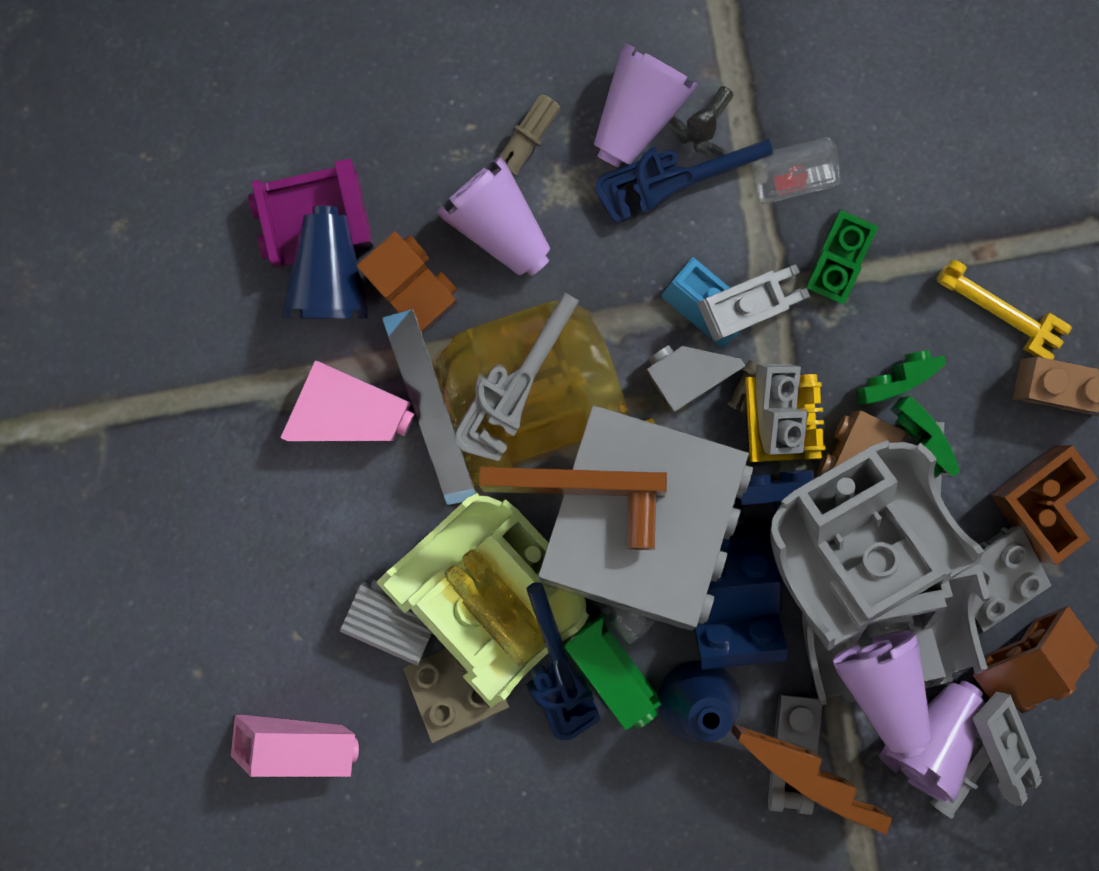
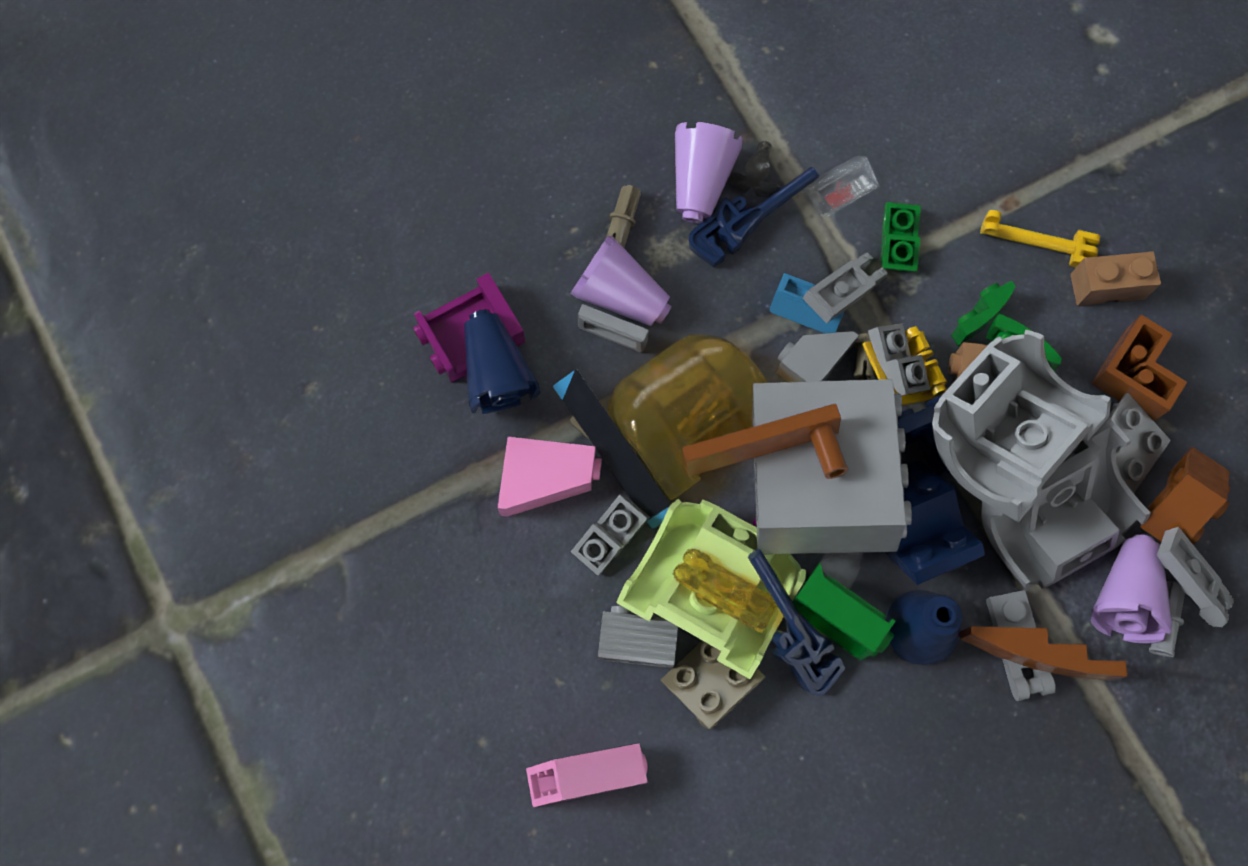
camera: 15 degrees left, 15 degrees down
dark orange brick [357,231,458,336] -> none
light grey piece [456,292,579,461] -> none
lavender cone [833,630,932,758] -> none
none -> light grey slope [571,494,650,576]
none -> light grey tile [578,304,649,353]

